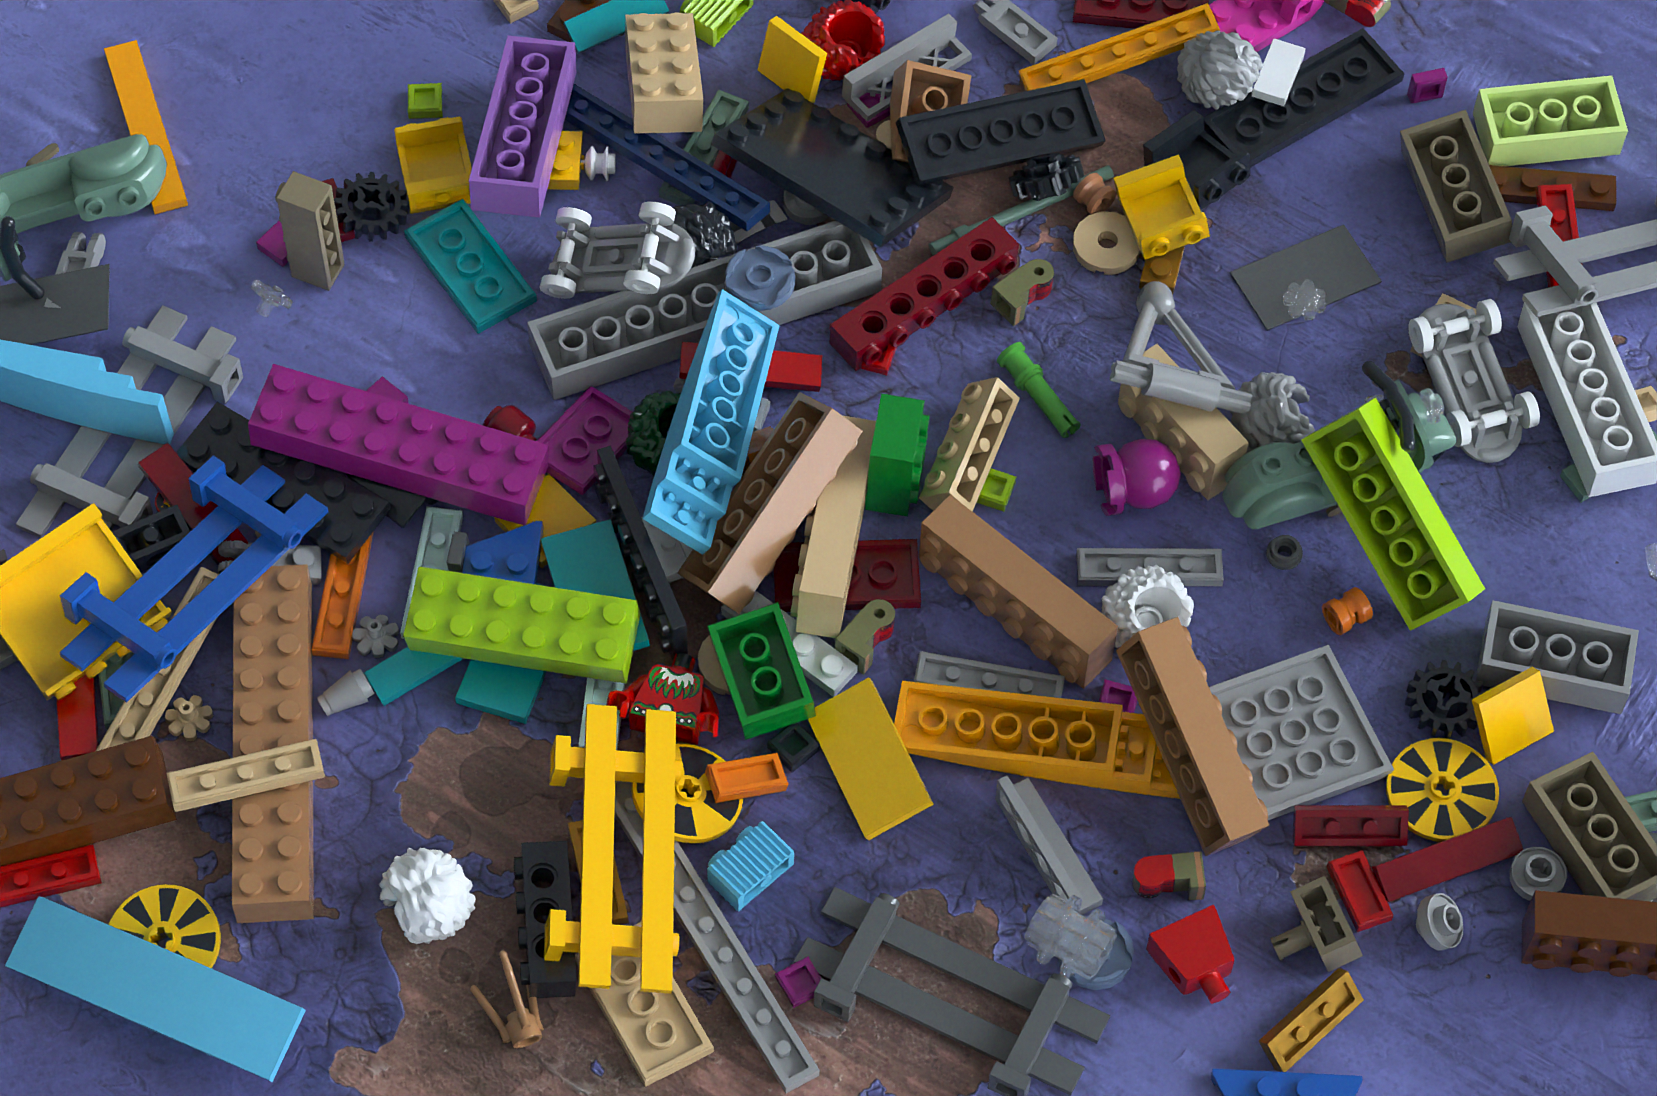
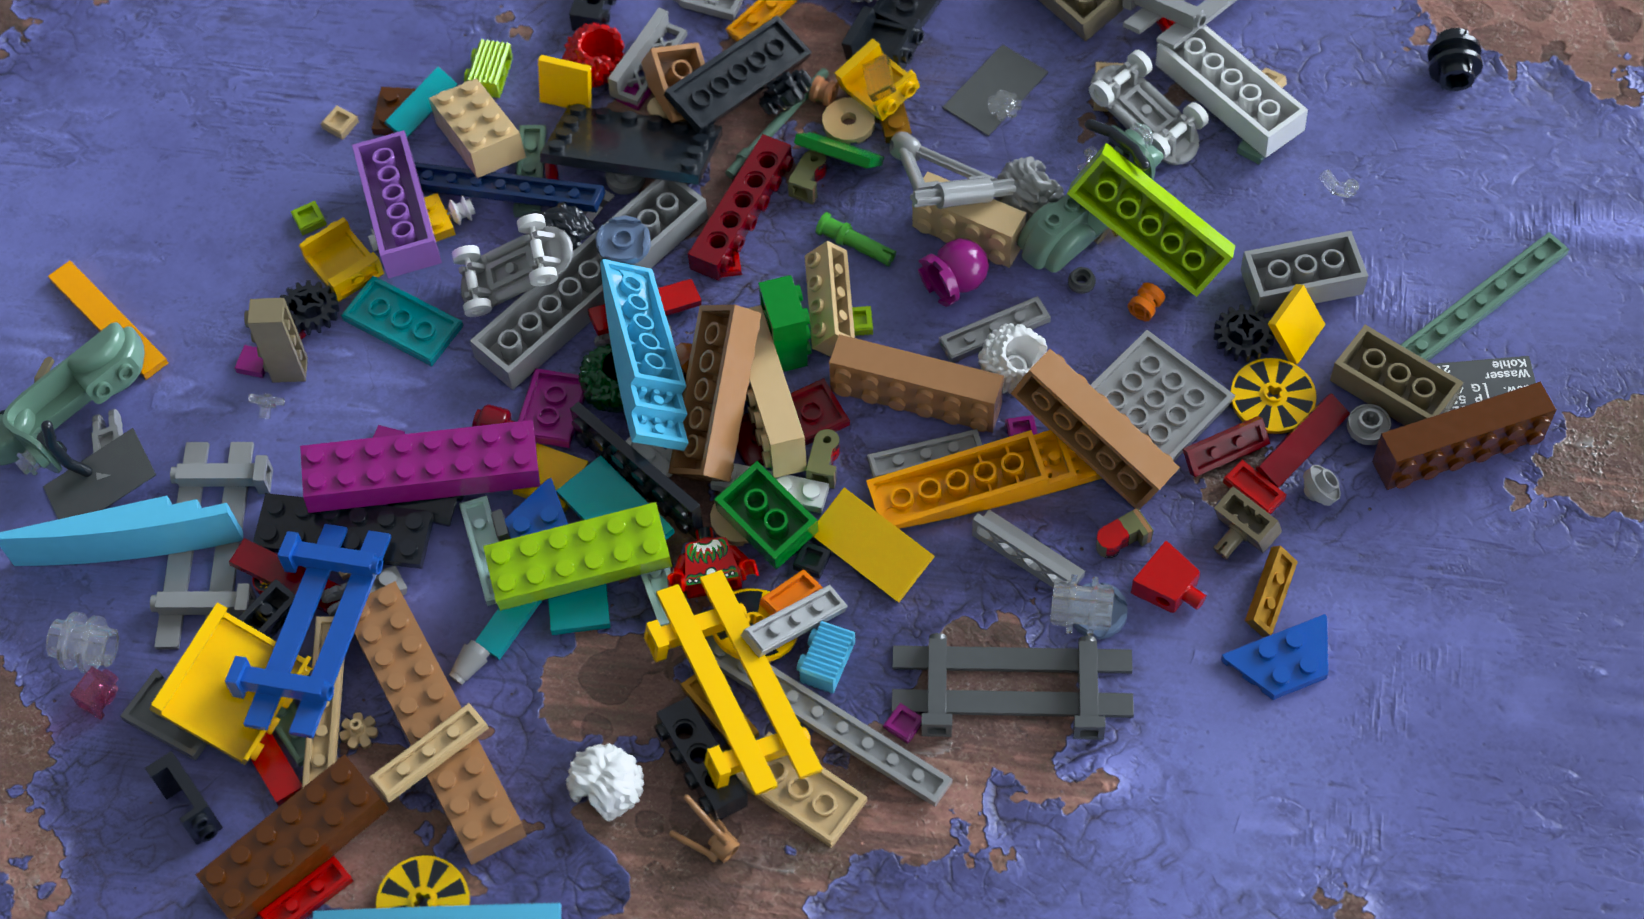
camera: 20 degrees left, 0 degrees up
orange tile [311,531,374,659] -> none
light grey plant [352,614,399,658] -> none
none -> light grey tile [741,585,848,658]
none -> green tile [794,132,885,168]
none -> clear yellow tile [862,54,896,102]

